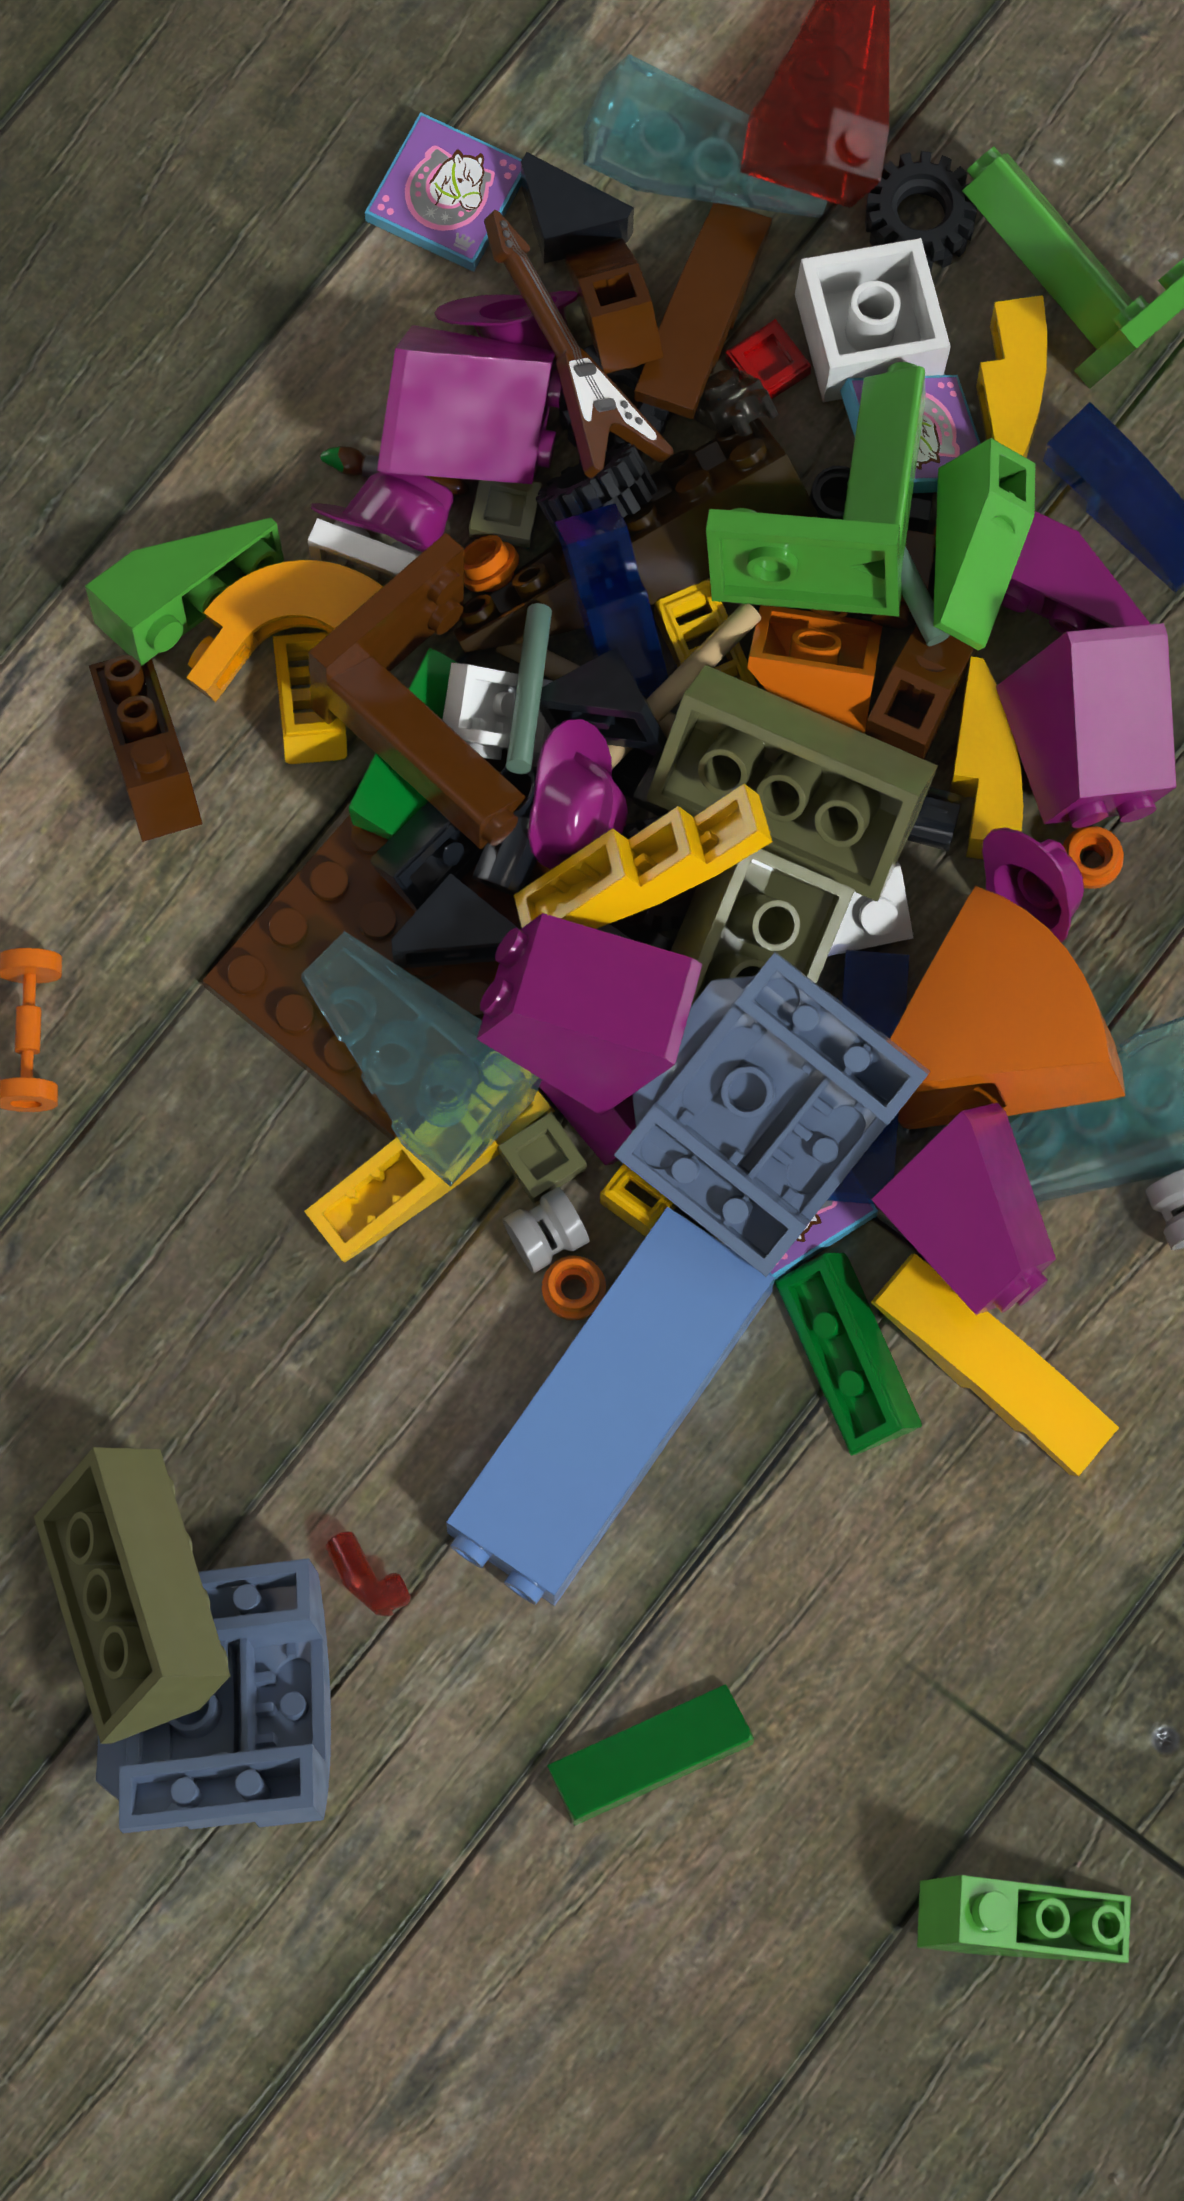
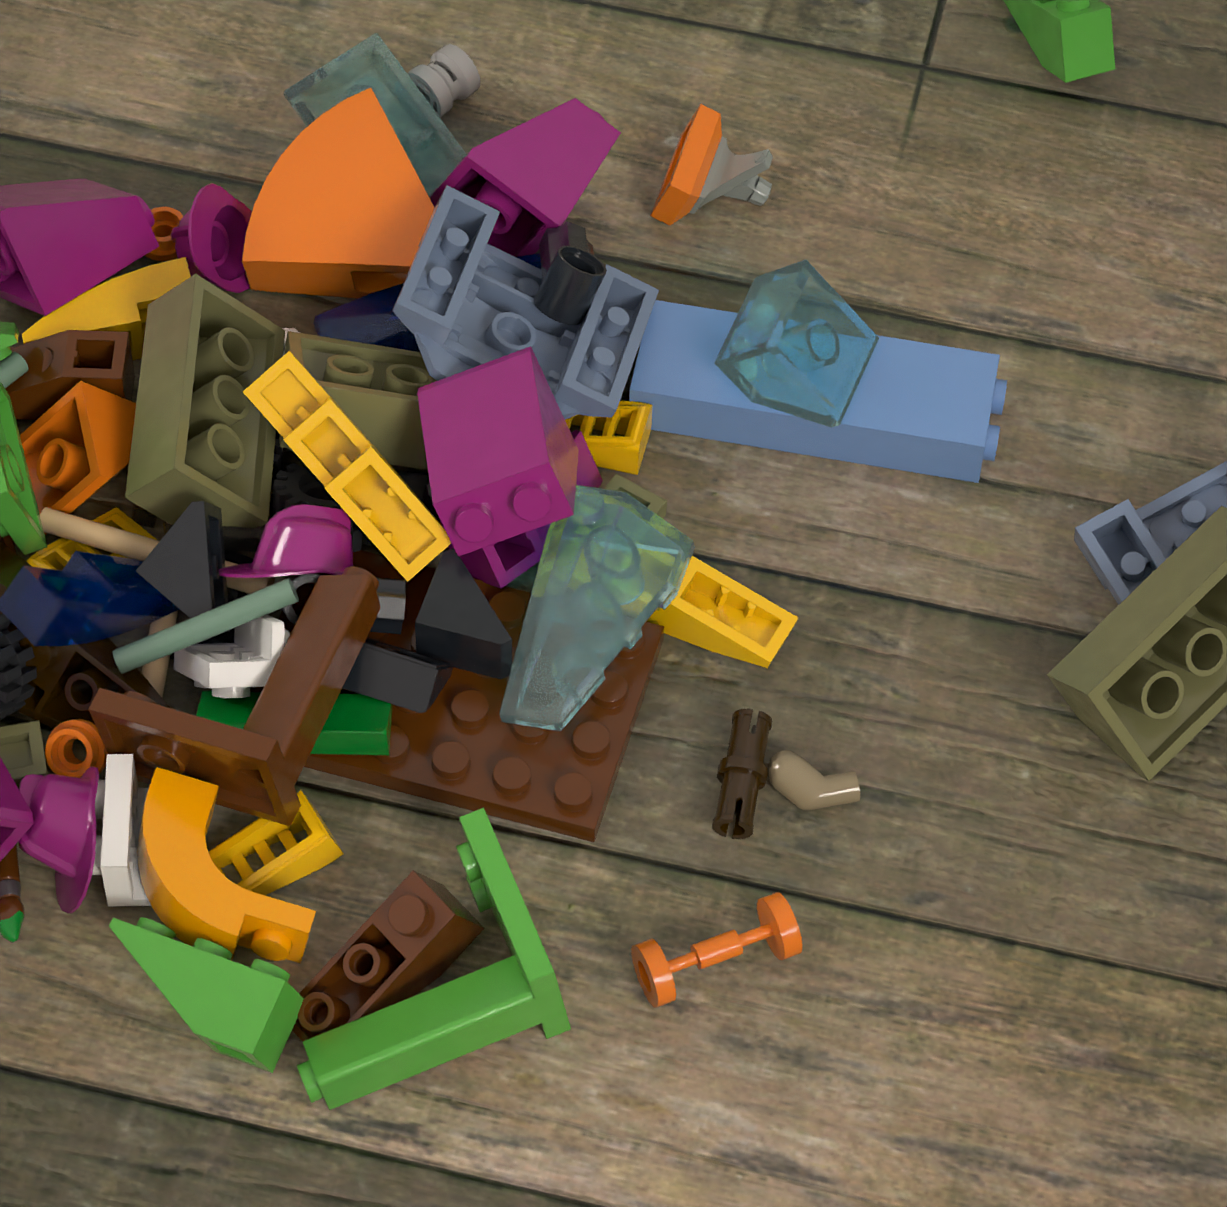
camera: 115 degrees left, 20 degrees down
clear red arm [326,1531,411,1616] -> none
light grey wheel [502,1187,590,1273] -> none
orange plate [542,1256,606,1320] -> none
green slope [547,1684,754,1826] -> none
green slope [774,1253,922,1456] -> none
yellow slope [871,1254,1119,1476] -> none
none -> bright green piece [297,808,571,1110]
none -> black piece [534,221,607,325]
none -> piece [650,104,773,226]
none -> dark brown pin [712,708,772,839]
none -> clear light blue slope [714,259,879,428]
none -> dark tan arm [768,750,860,811]

